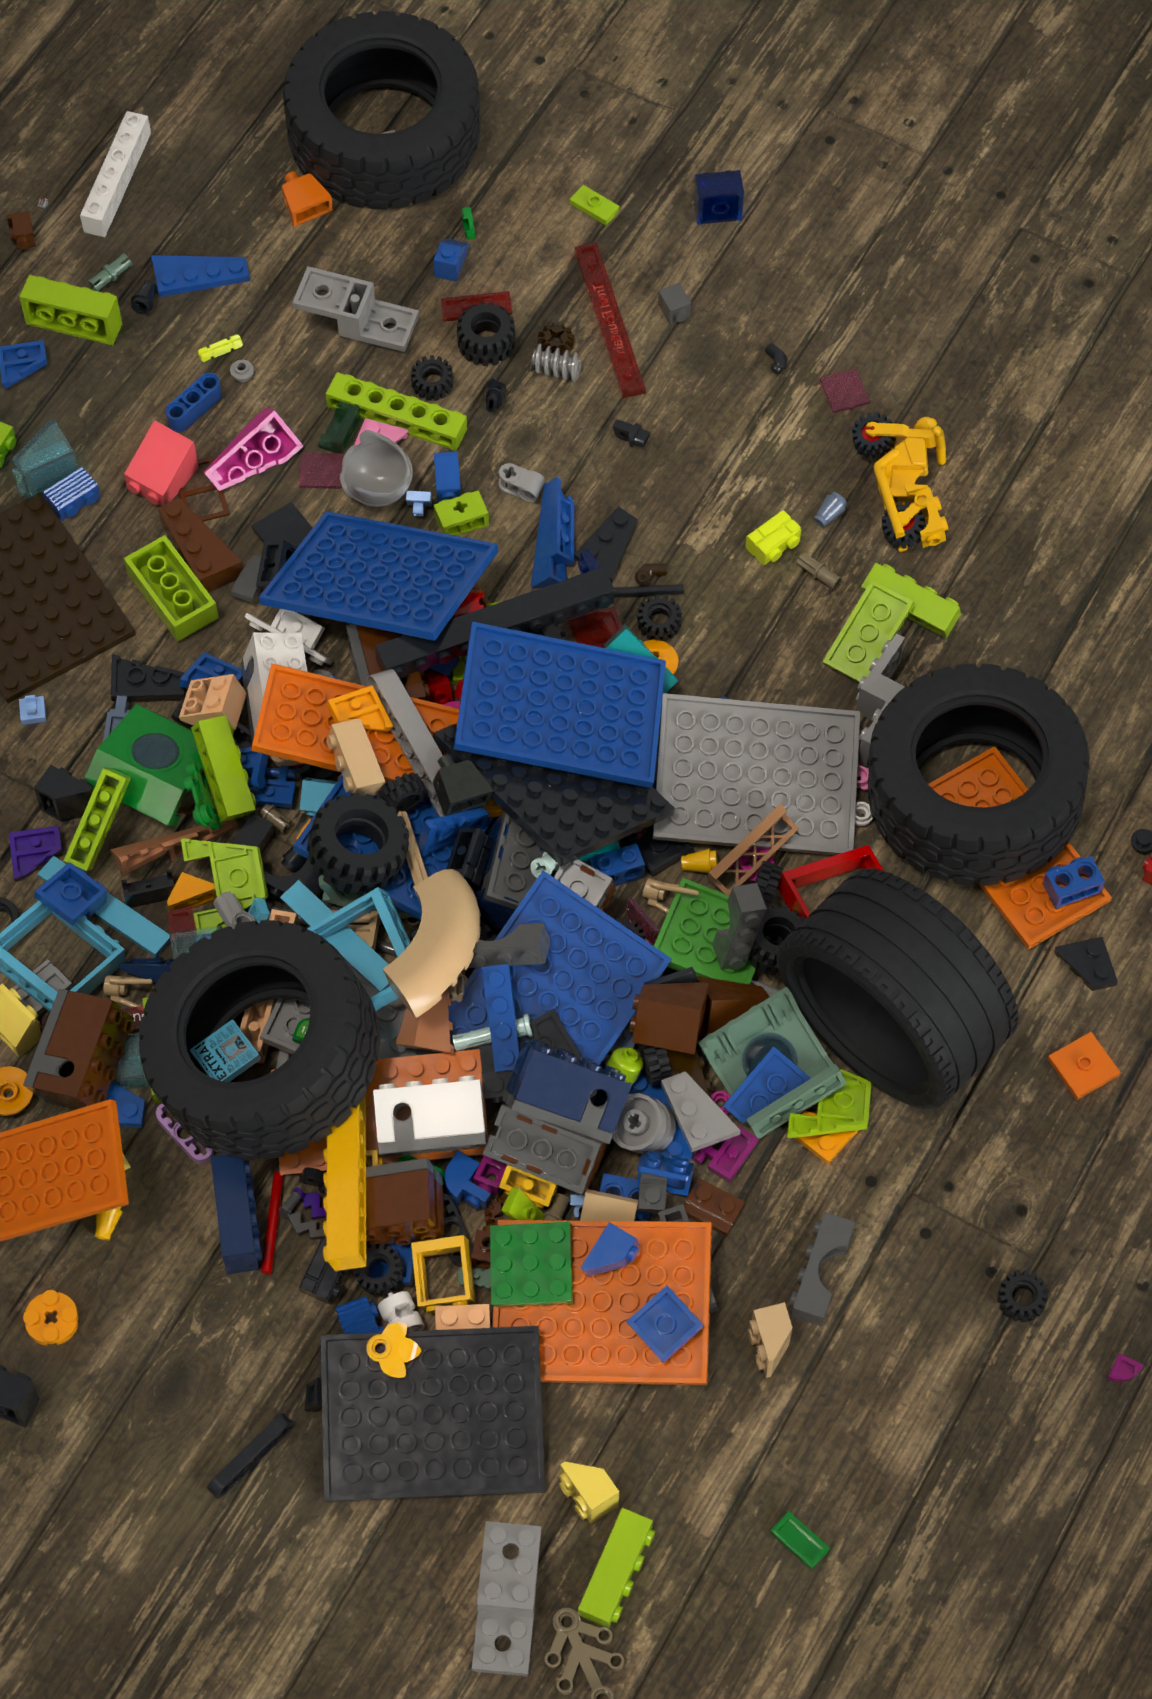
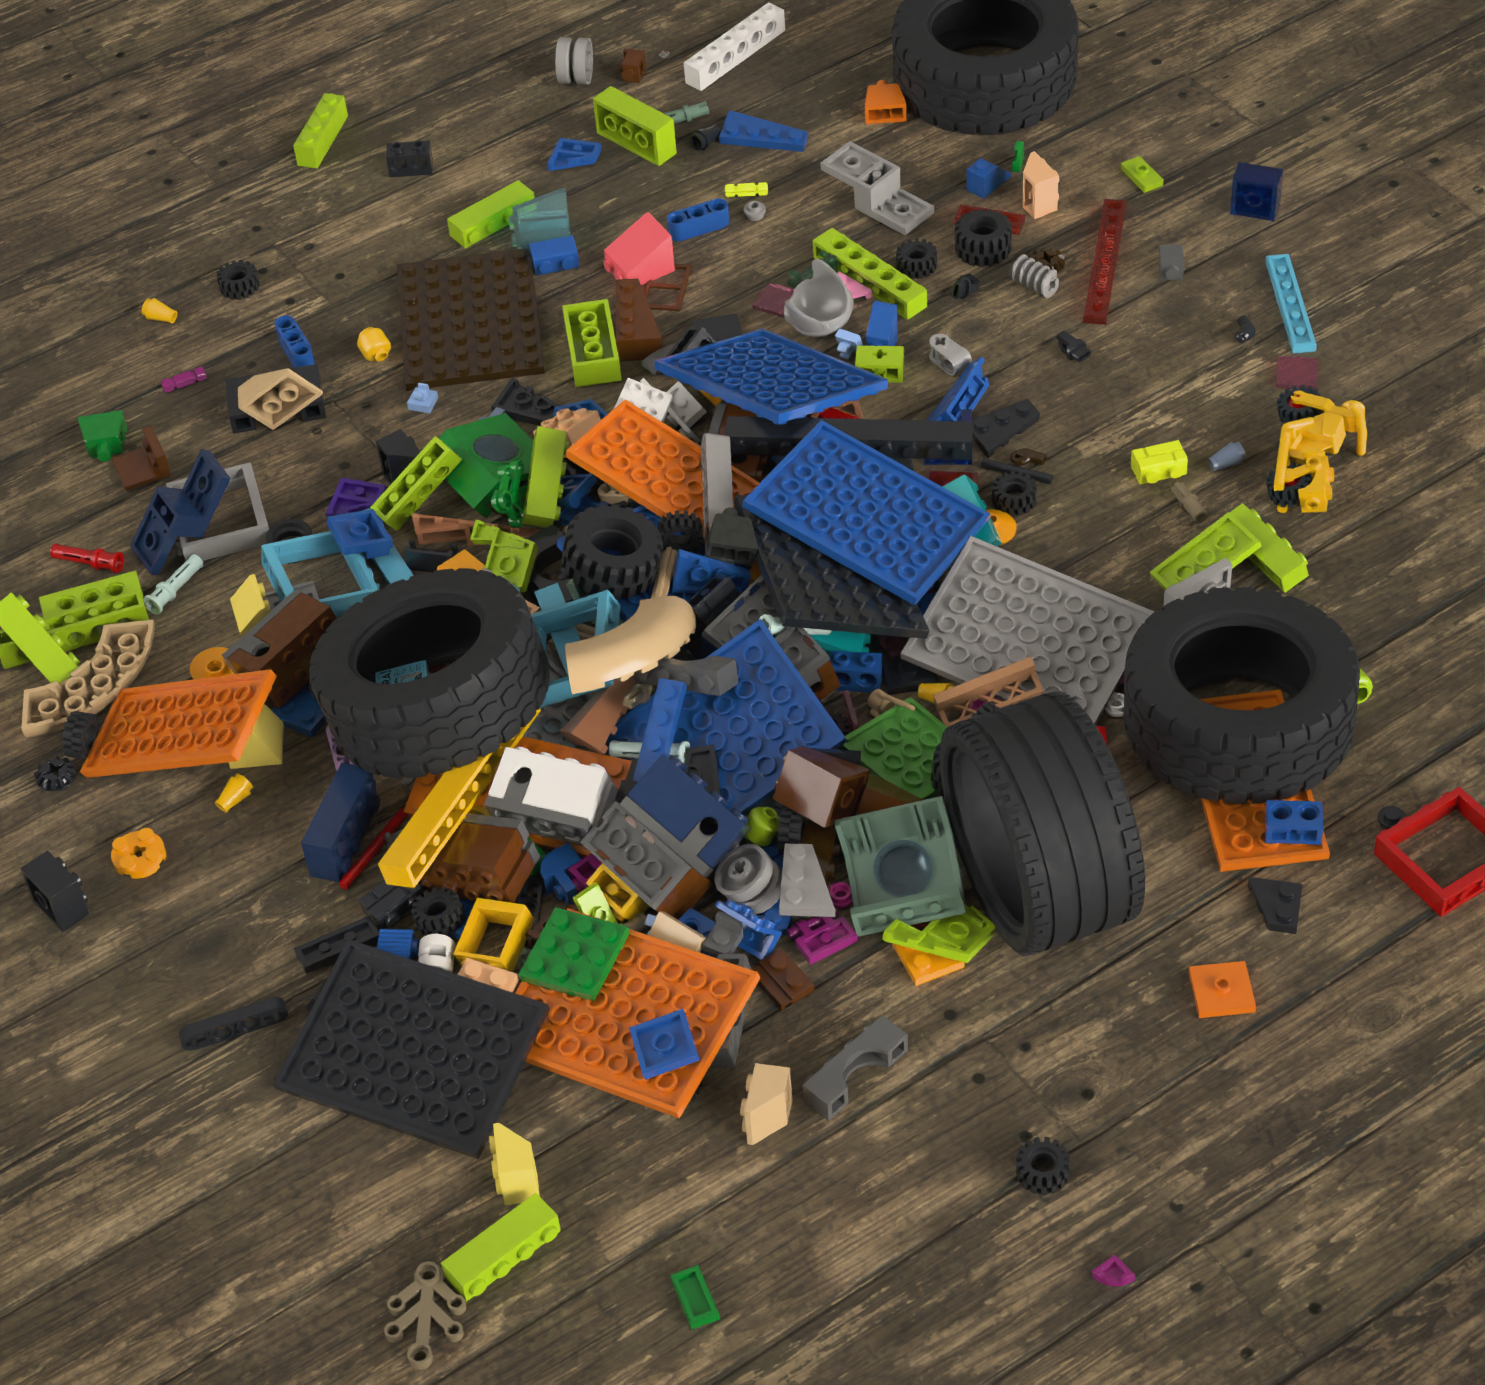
camera: 30 degrees right, 15 degrees down
dark pink wedge [203,407,303,491] -> none
light orange wing [326,685,393,732] -> none
tan brick [326,718,385,796] -> none
yellow plate [366,1323,421,1378] -> none
light grey bracket [472,1521,541,1677] -> none
blue slope [581,1222,640,1276] -> none
dark grey arch [712,883,767,970] -> none
blue wing [722,1046,811,1123] -> none
none -> black plate [294,915,379,974]
none -> light nougat slope [1023,151,1059,220]
none -> medium azure tile [1265,254,1317,353]

